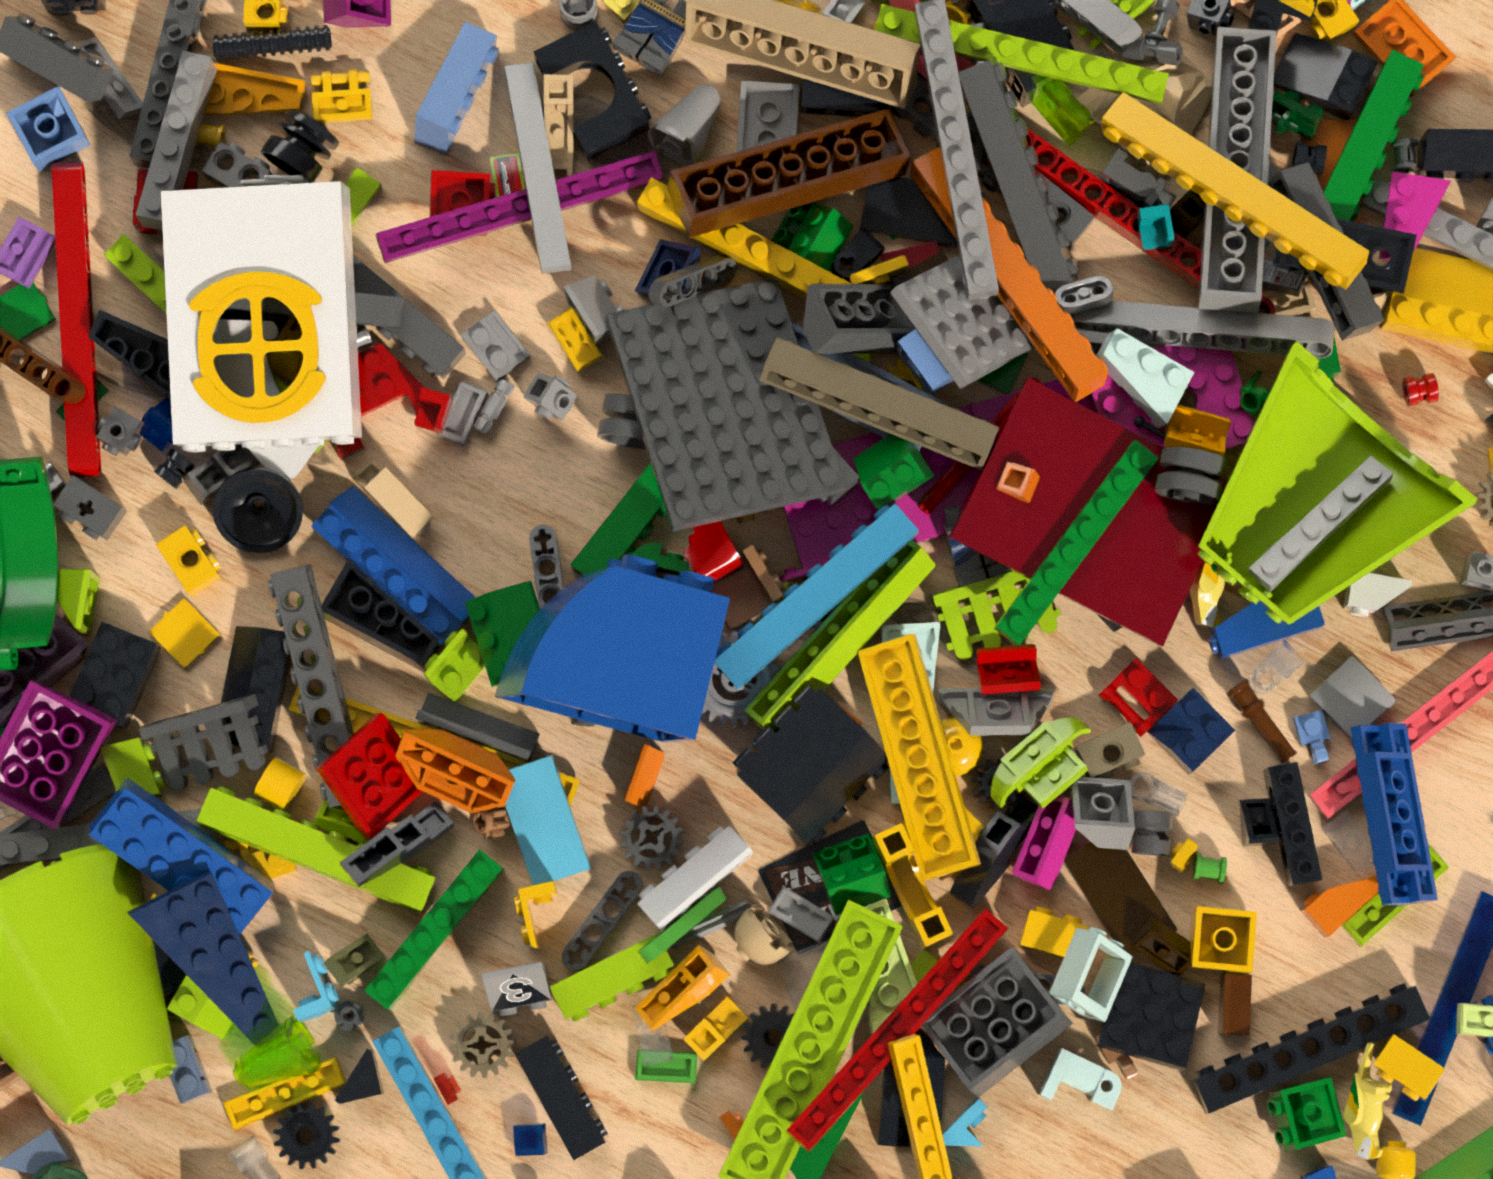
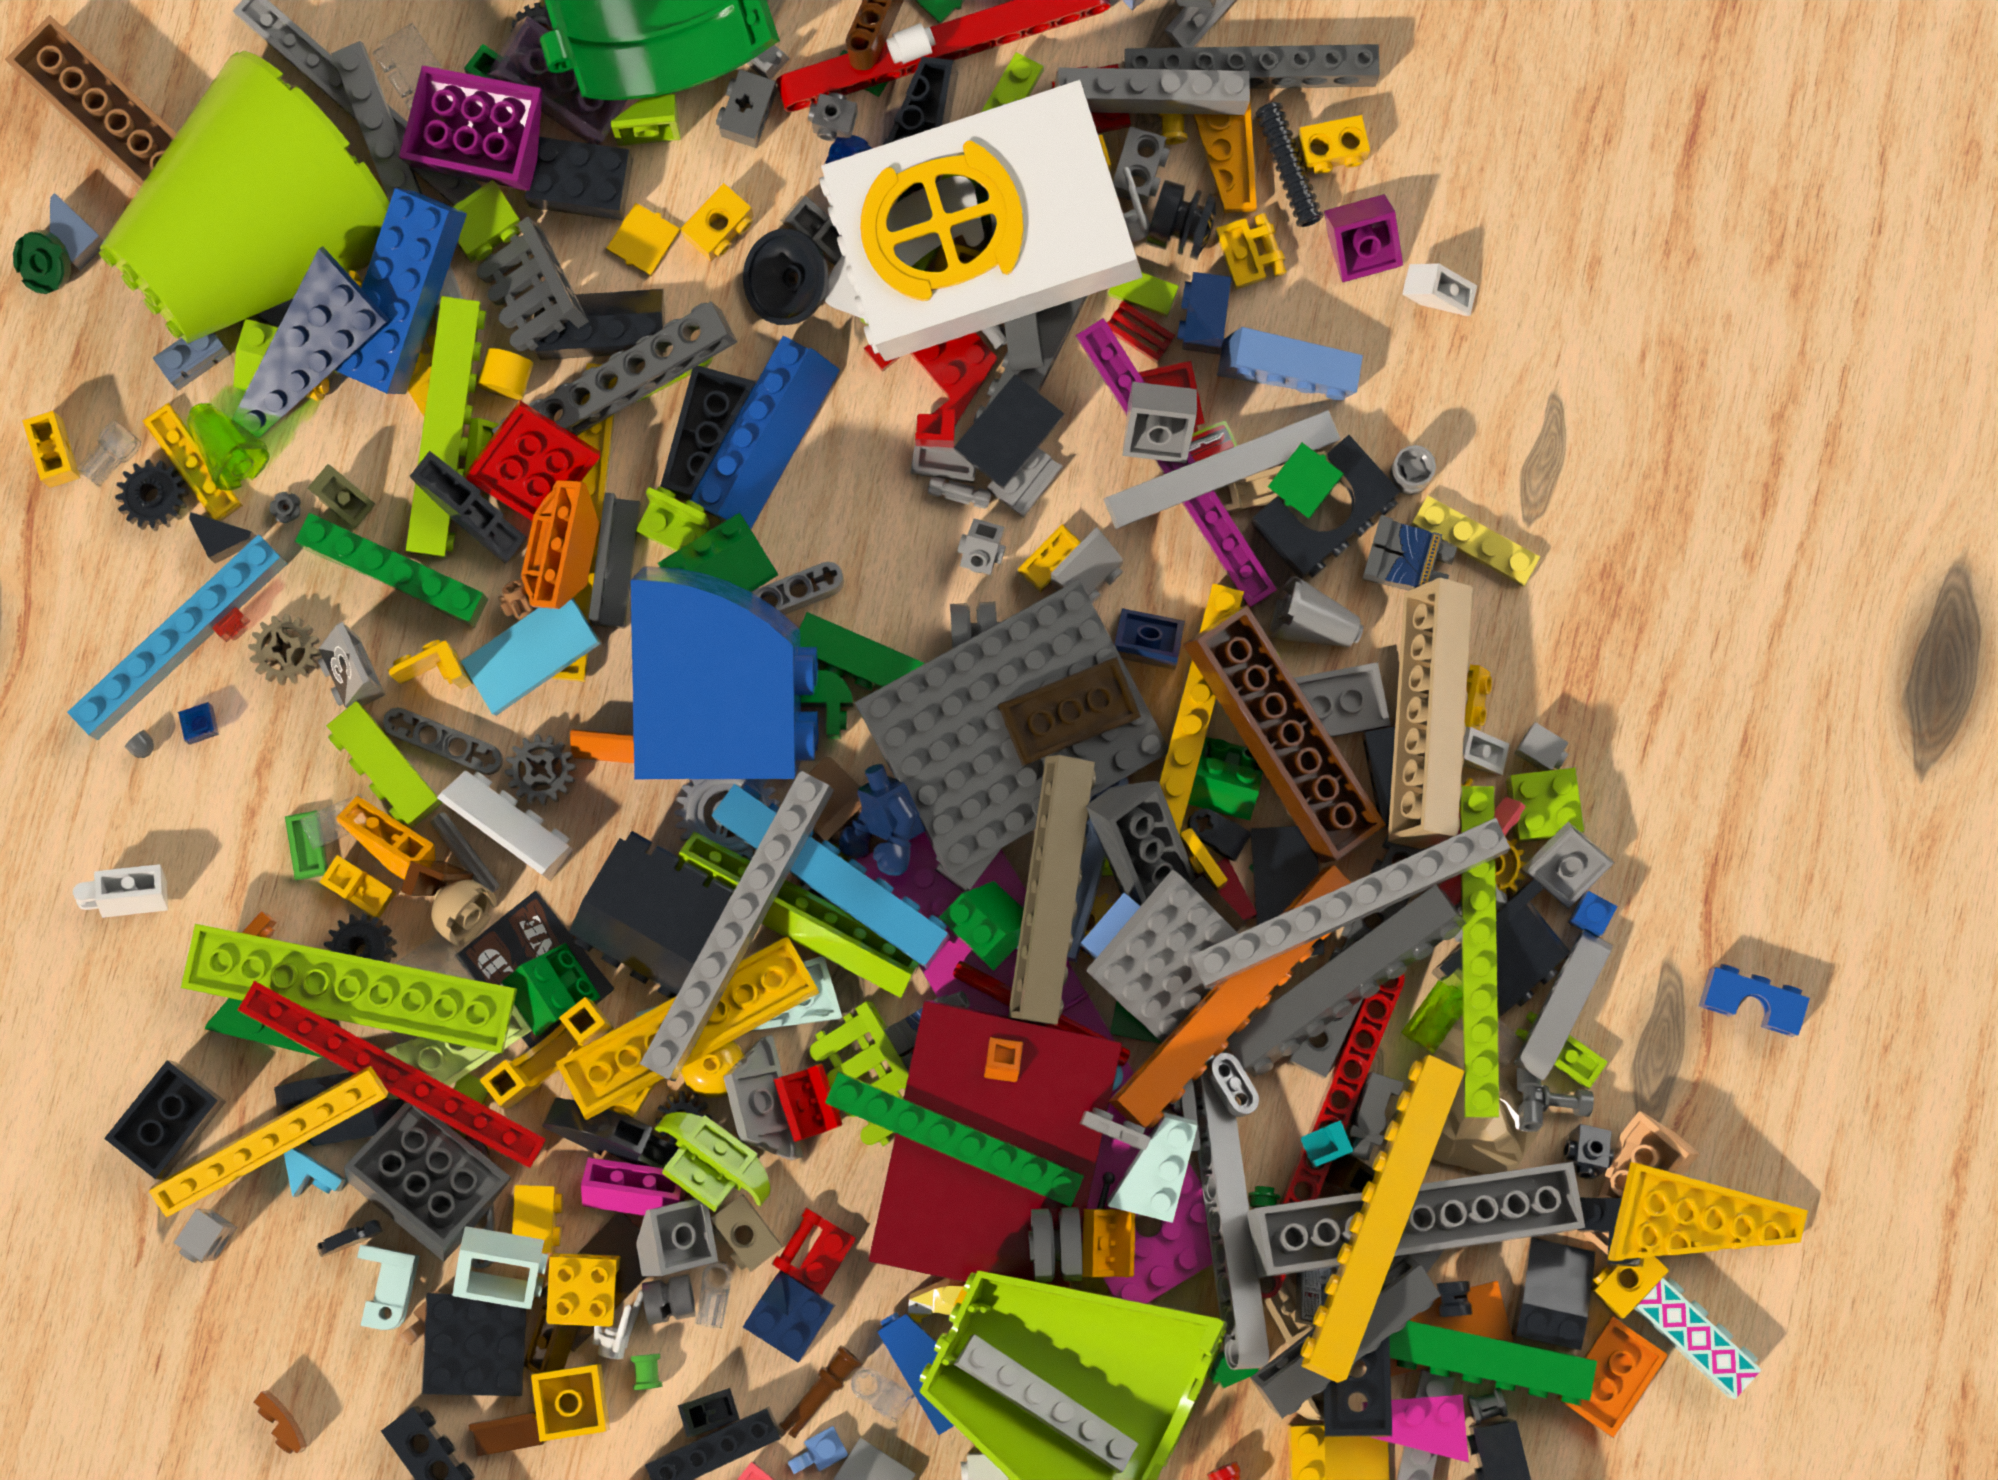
camera: 80 degrees right, 0 degrees up
black wheel [153,448,195,489] -> none
medium azure bracket [293,950,340,1022] -> none
tan slope [353,459,433,538] -> none
black brick [515,1036,608,1161] -> none
bright green beam [638,886,728,964] -> none
dark grey beam [649,255,737,307] -> none
red piece [684,521,744,582] -> none
light grey plate [768,886,835,943] -> none
yellow plate [1170,838,1199,874] -> none
green plant [1240,370,1271,418] -> none
dark green hips [1272,90,1323,141] -> none
none -> black tile [316,1220,383,1257]
none -> reddish brown panel [401,861,474,896]
none -> yellow bracket [546,1253,620,1327]
none -> white plant [592,1290,643,1359]
none -> light grey brick [640,770,834,1081]
none -> dark blue torso [838,764,926,876]
none -> white brick [886,23,936,64]
none -> black tile [954,374,1065,490]
none -> dark brown tile [998,657,1141,766]
none -> light grey wing [1079,1107,1151,1150]
none -> red tile [1107,301,1175,363]
none -> light grey slope [1122,382,1197,463]
none -> dark blue slope [1177,272,1231,355]
none -> green plate [1248,1186,1281,1208]
none -> green piece [1267,442,1344,519]

